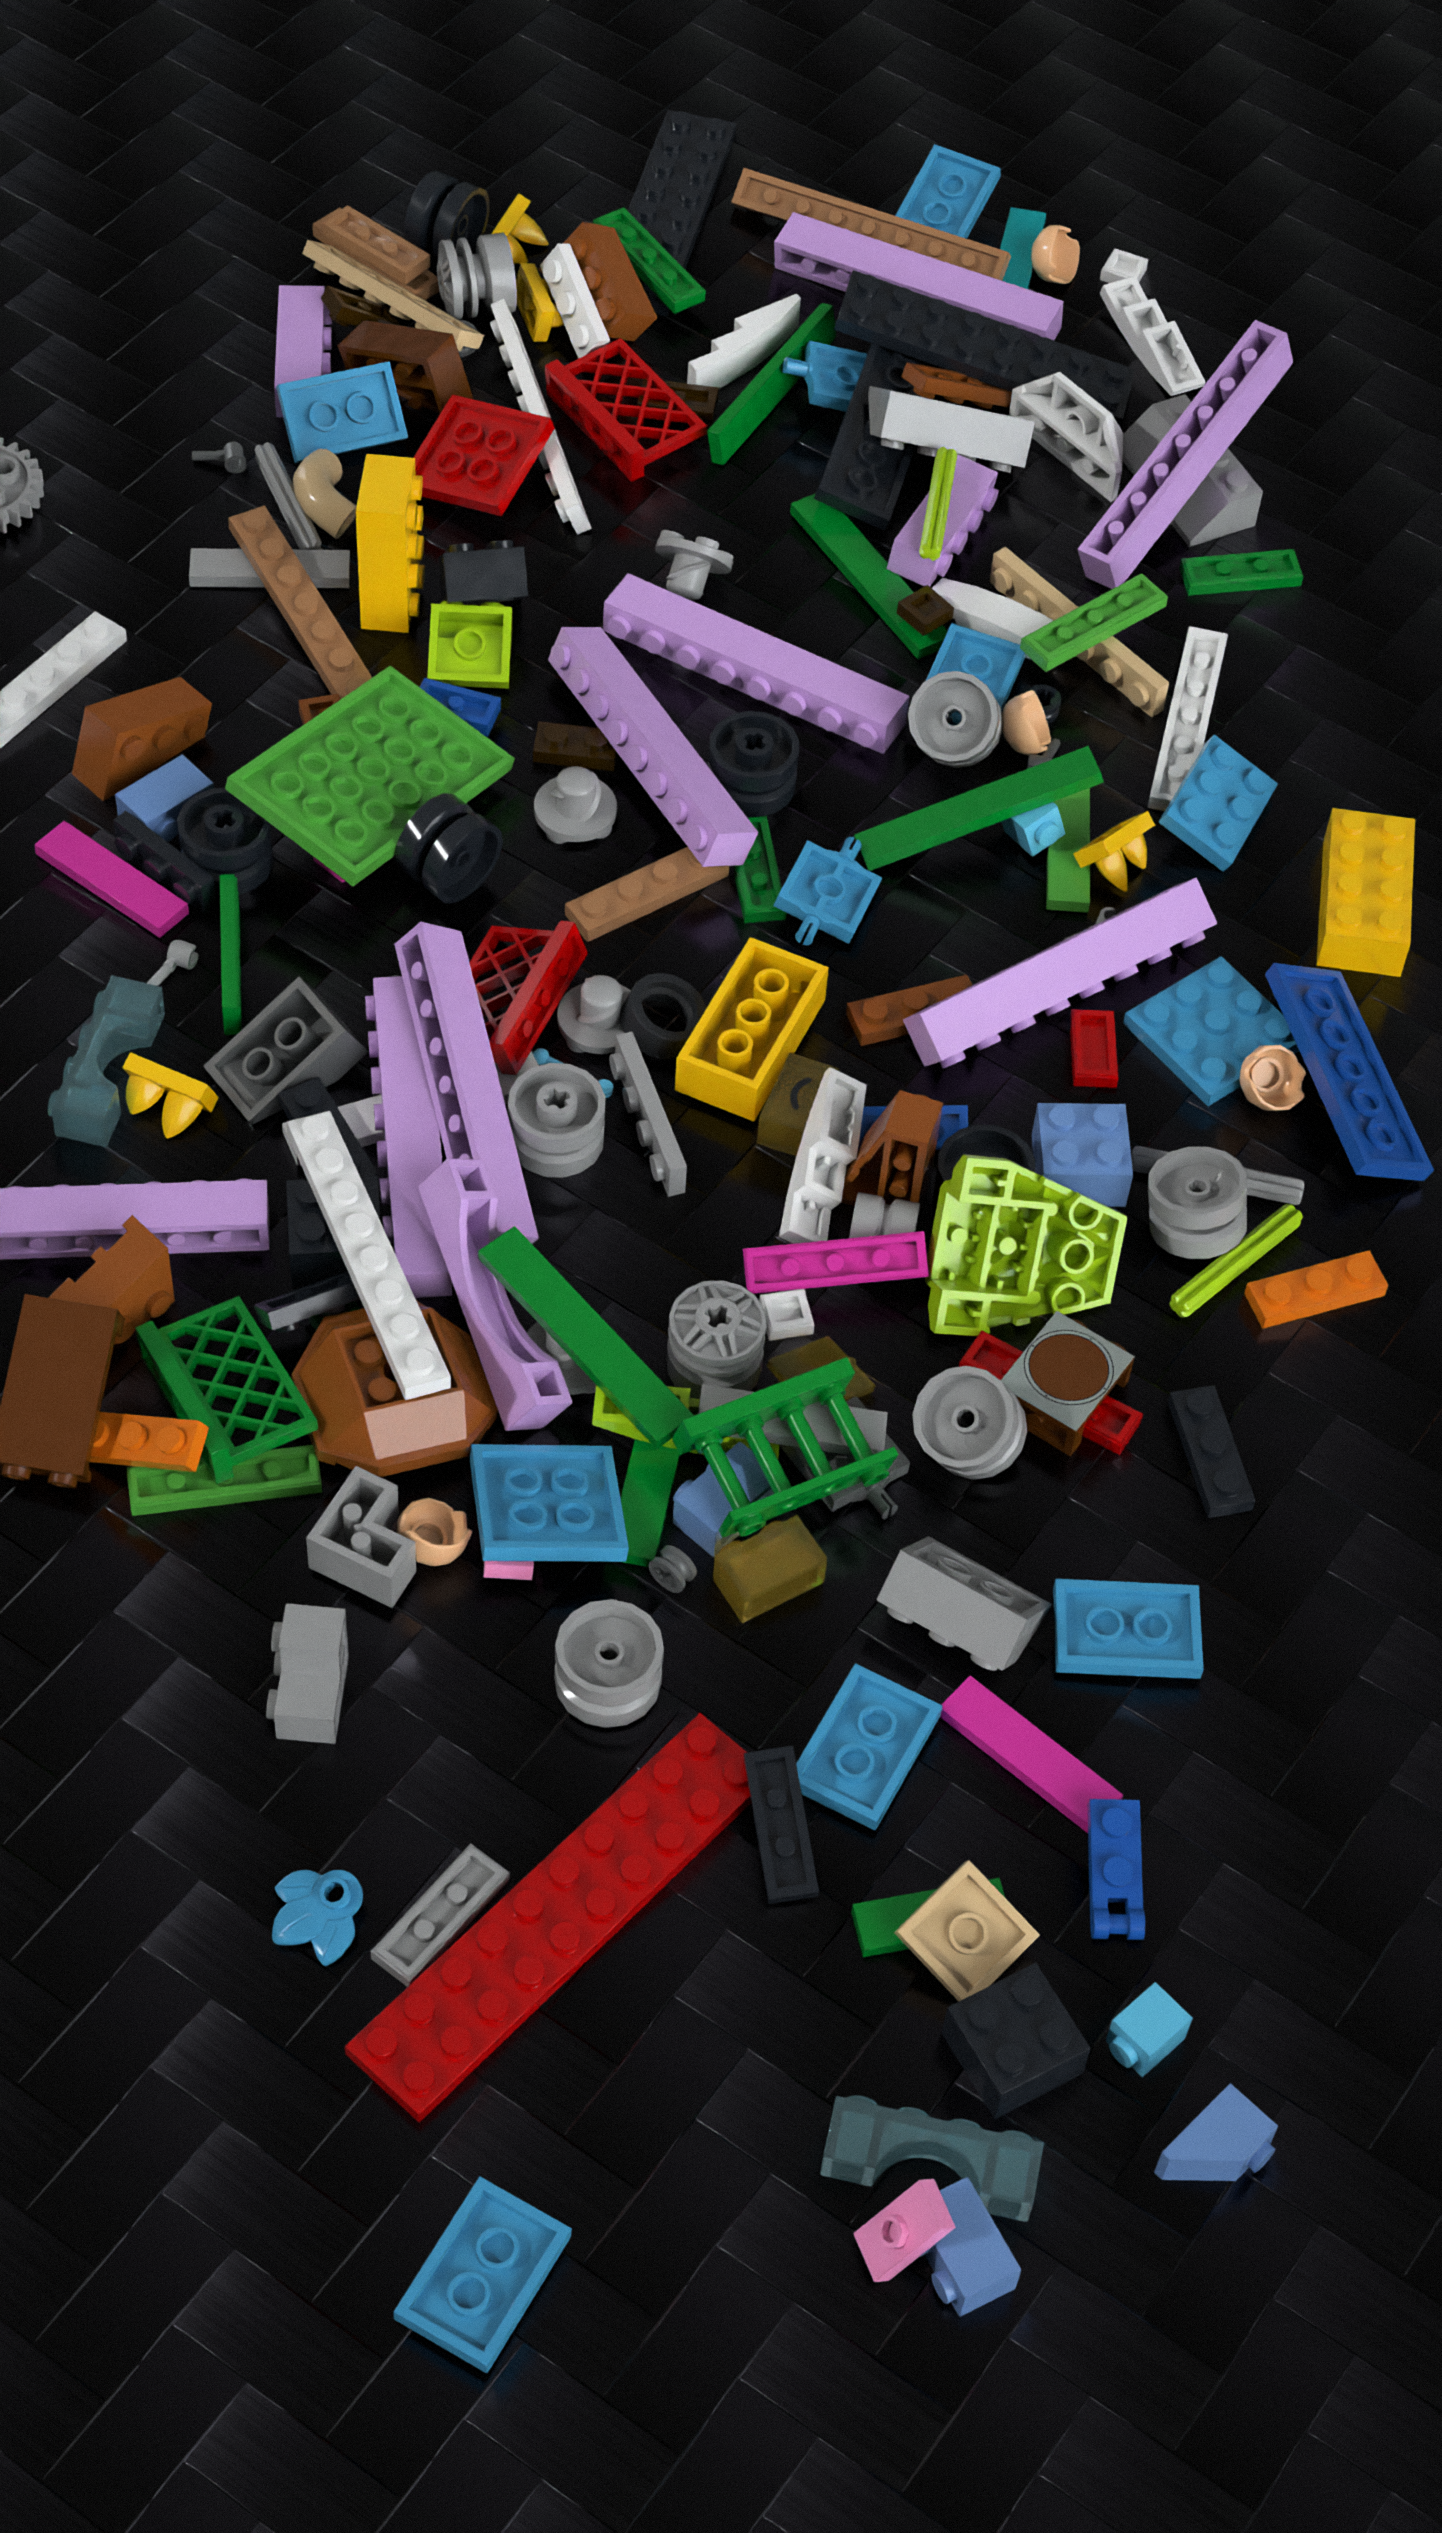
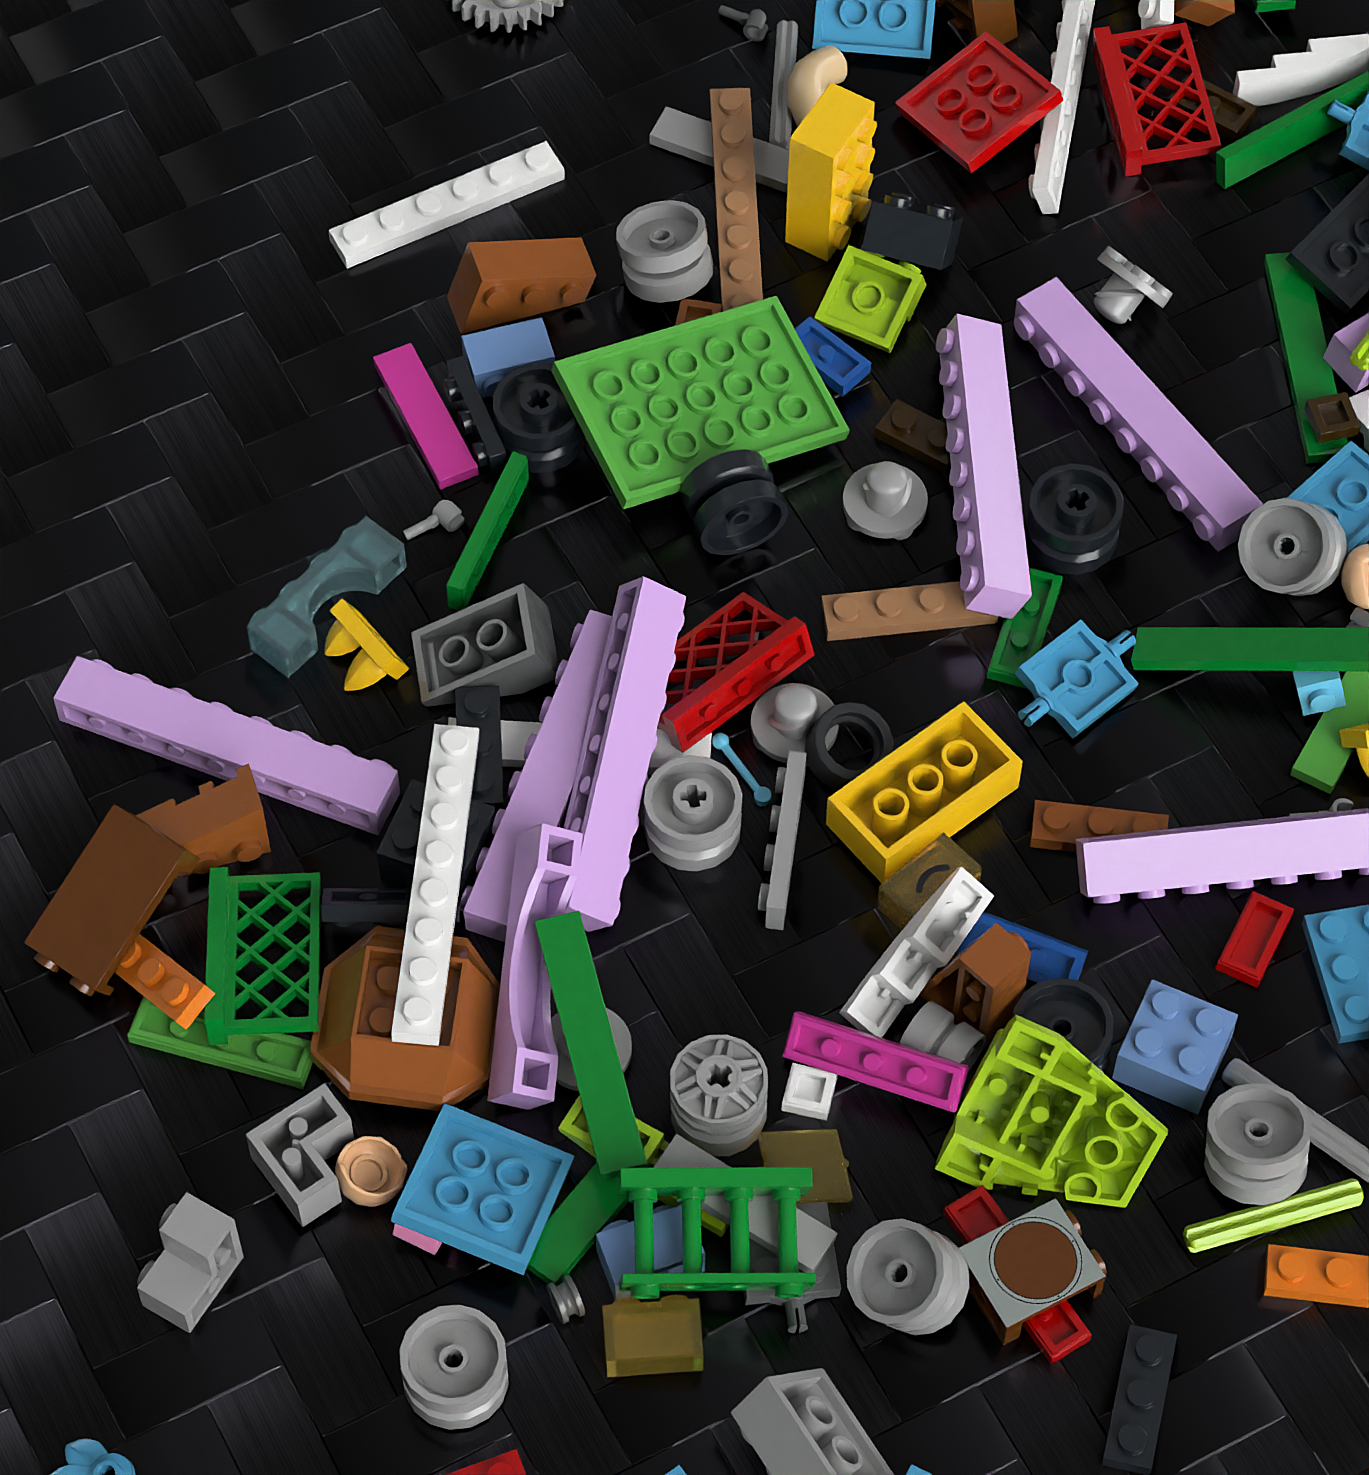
camera: 30 degrees right, 5 degrees up
none -> light grey wheel [616,200,713,303]

